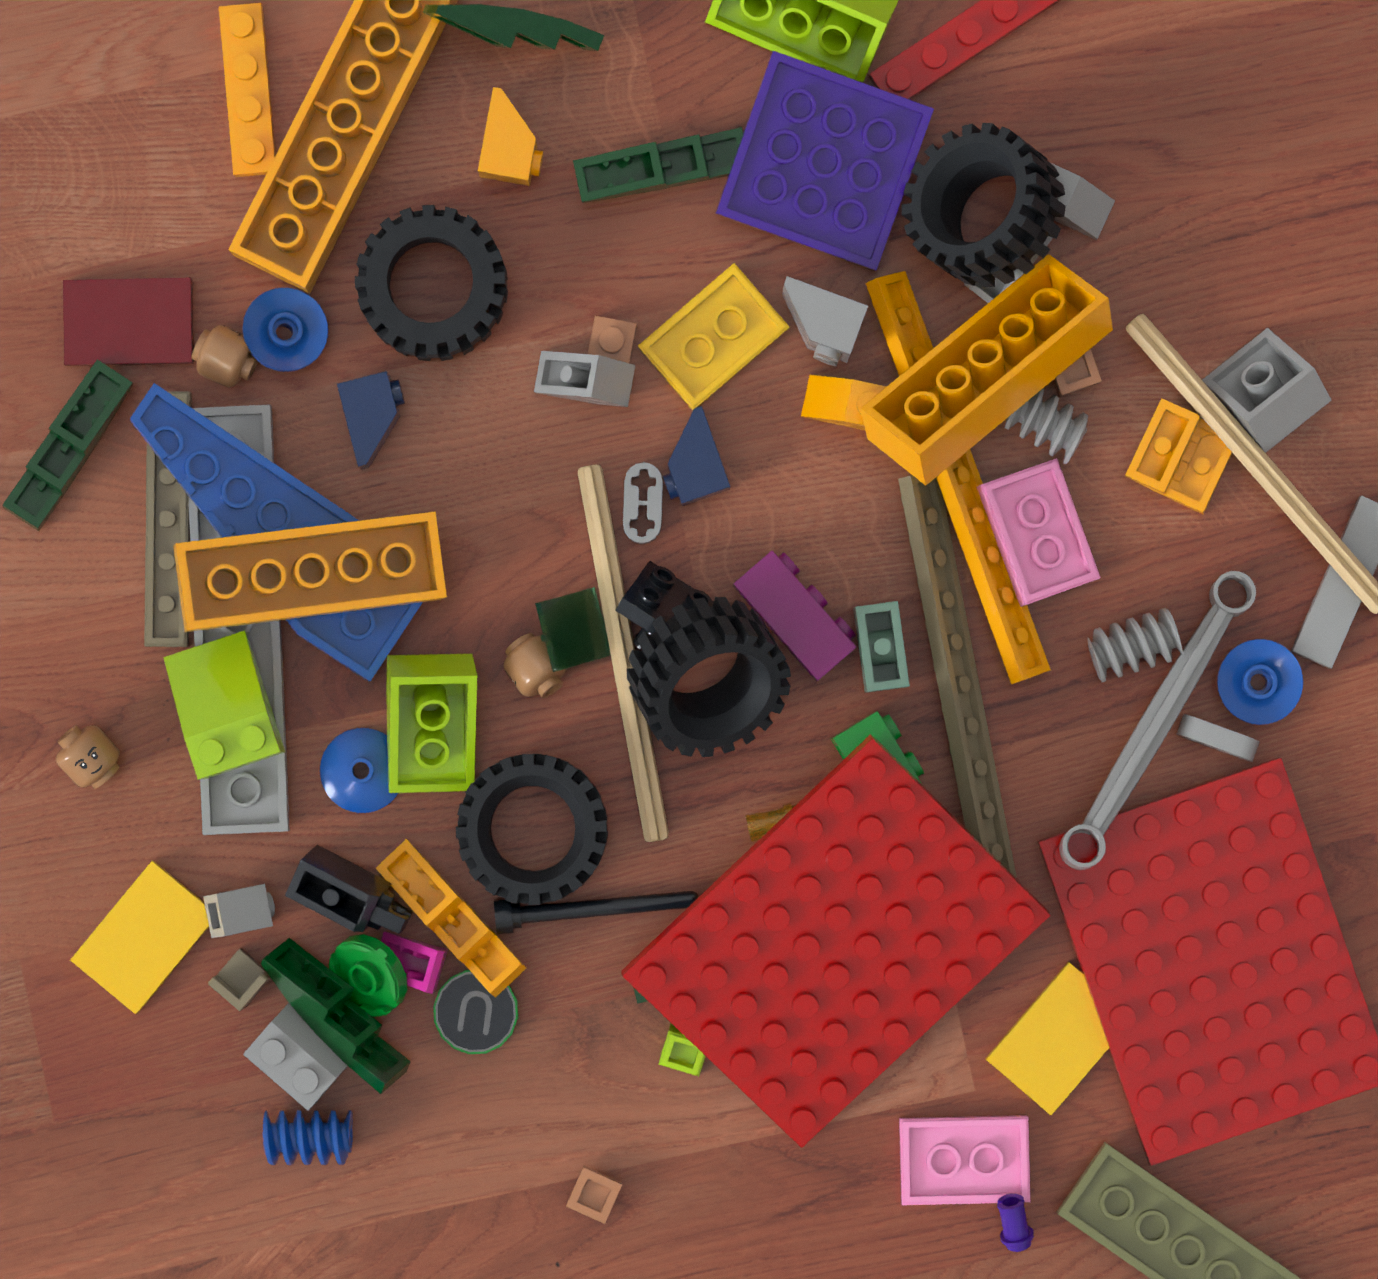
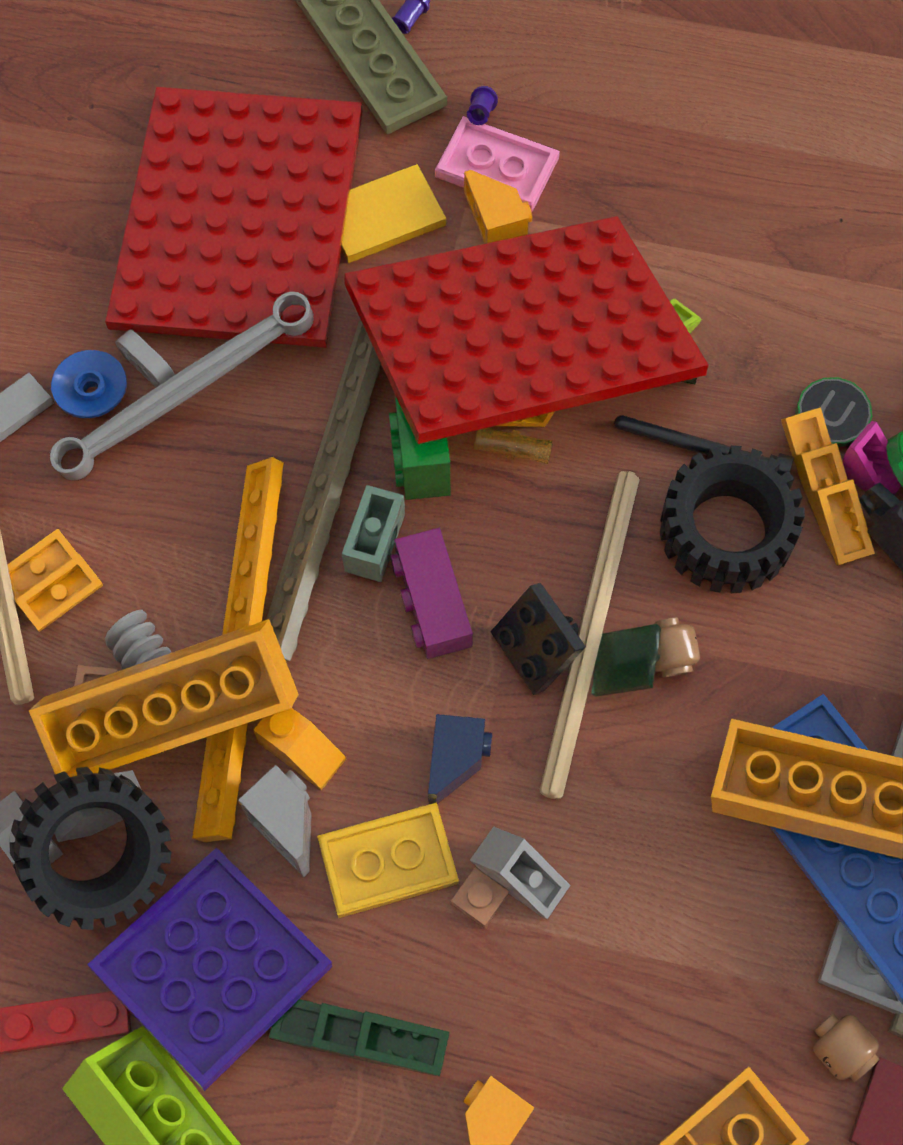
camera: 155 degrees left, 20 degrees down
blue dish [242,288,328,372] -> none
blue dish [320,728,398,813] -> none
dark blue slope [337,371,405,470] -> none
black tyre [355,205,508,361] -> none
lime slope [386,654,477,793] -> none
nougat plate [566,1166,623,1224] -> none
light grey beam [623,462,663,544] -> none
black tyre [627,597,791,757] -> none
bright pink tile [977,458,1101,607] -> none
light grey piece [1087,608,1183,682] -> none
none -> light orange slope [464,170,532,244]

